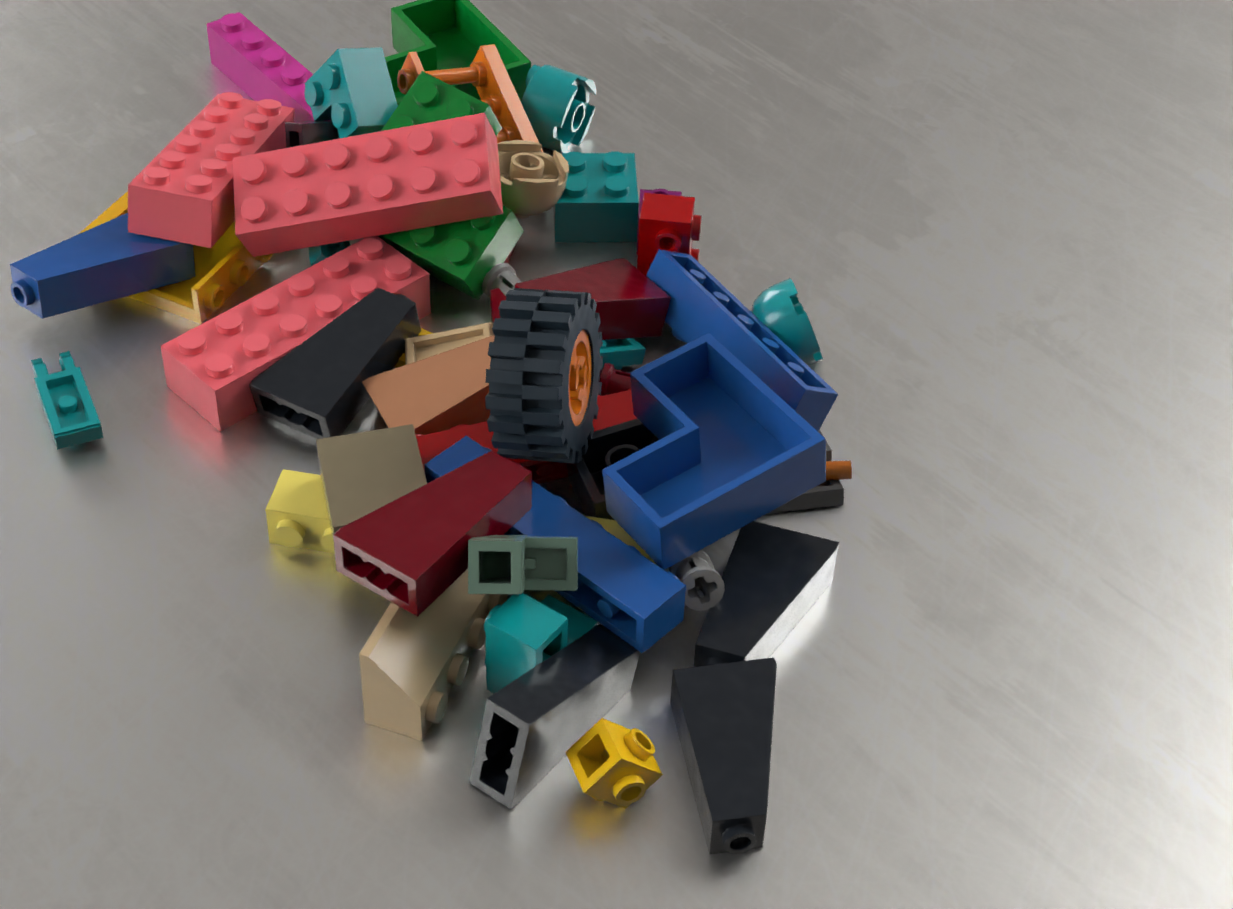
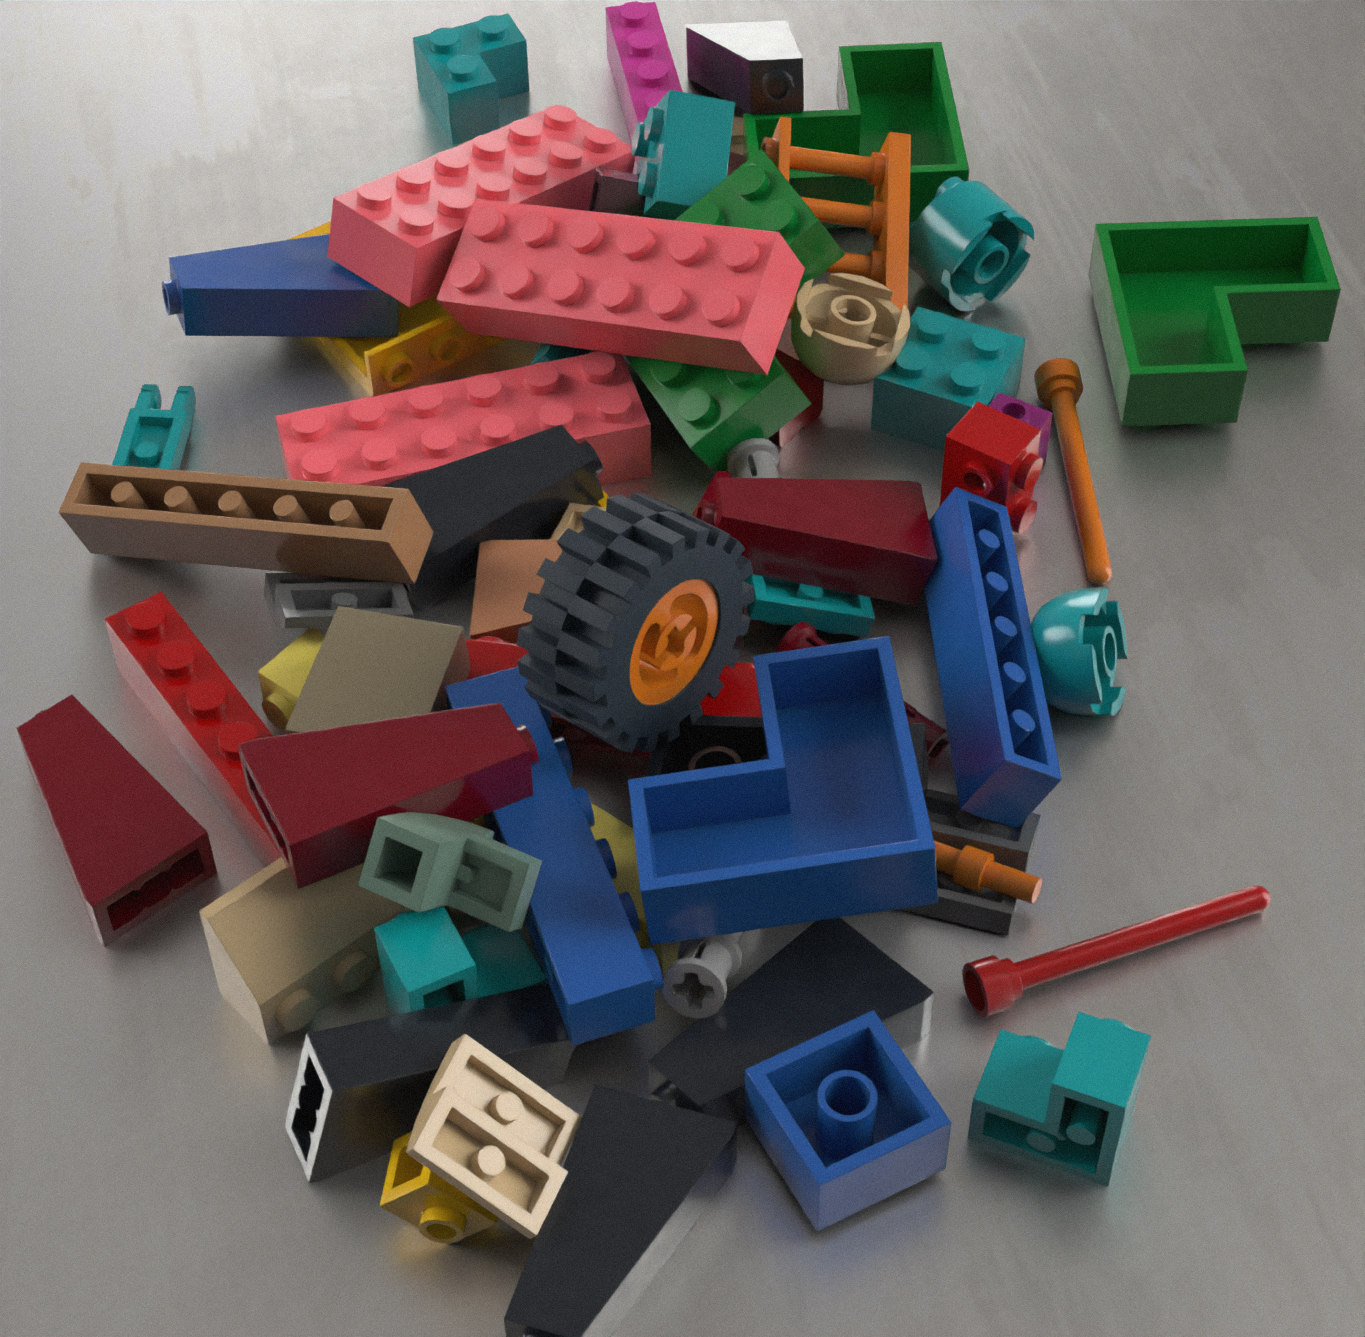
camera: 30 degrees right, 5 degrees up
none -> dark red slope [16,695,217,947]
none -> medium nougat brick [58,462,434,584]
none -> red brick [104,592,282,868]
none -> dark grey slope [264,573,414,629]
none -> tan slope [406,1034,582,1239]
none -> teal brick [413,13,530,145]
none -> black slope [686,21,804,114]
none -> blue brick [744,1010,952,1232]
none -> red piece [962,885,1270,1018]
none -> teal brick [967,1012,1151,1187]
none -> orange piece [1034,358,1112,585]
none -> green piece [1088,217,1341,426]

